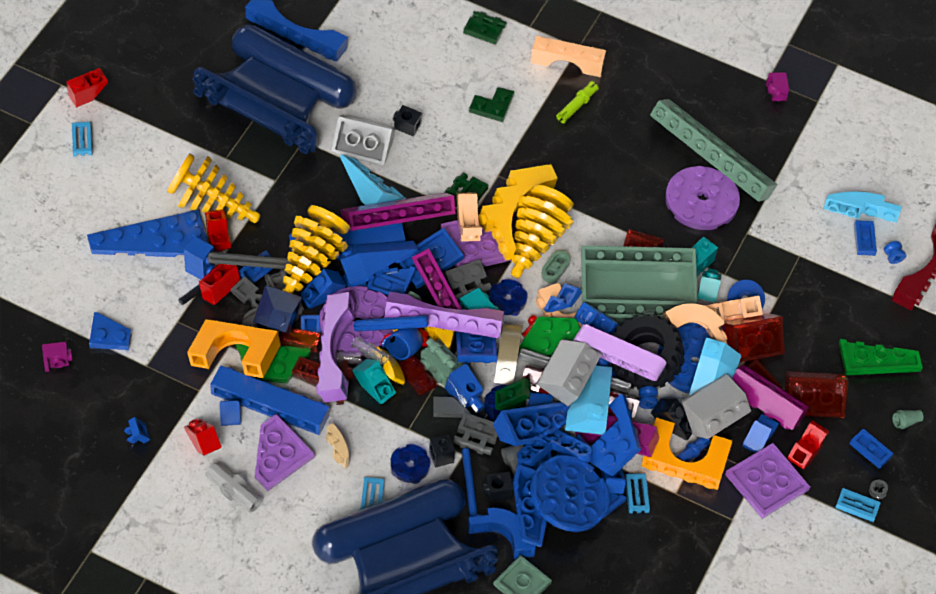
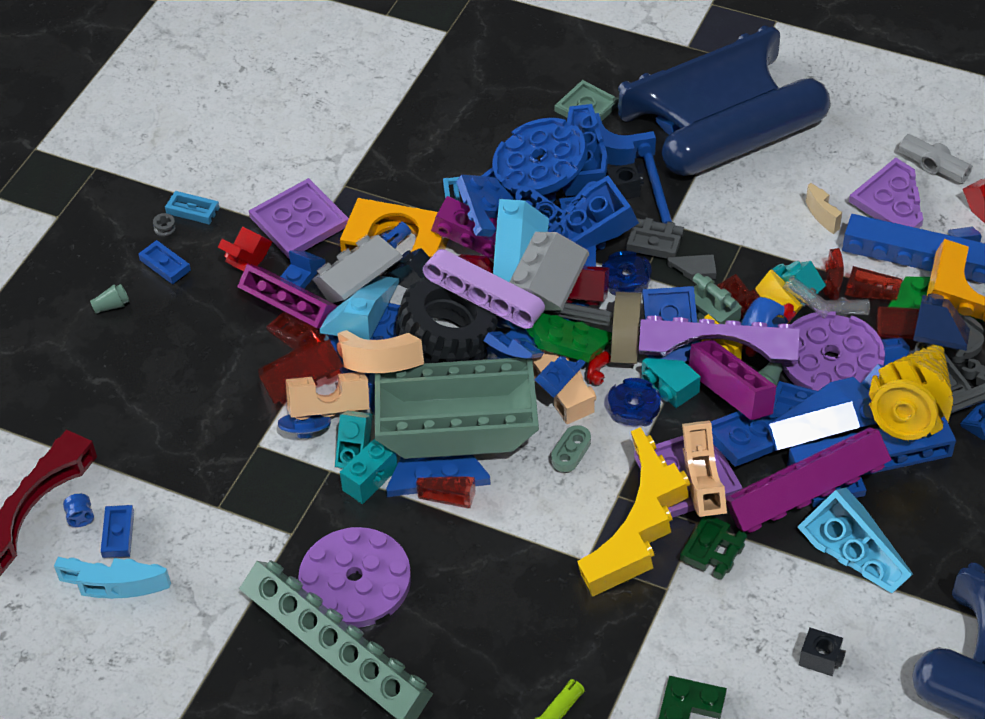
camera: 175 degrees left, 5 degrees down
arch [316,292,356,402] -> none
light grey slope [331,114,395,165] -> none
blue axle [353,316,429,332] -> none
dark azure tile [360,477,384,510] -> none
clear blue plate [390,444,431,484] -> none
black brick [429,434,455,468] -> none
dark grey plate [444,259,492,301] -> none
blue torso [445,364,485,413] -> none
dark green slope [495,378,530,410] -> none
yellow plant [511,185,574,278] -> none
clear red slope [785,371,848,418] -> none
green wing [839,339,923,375] -> none

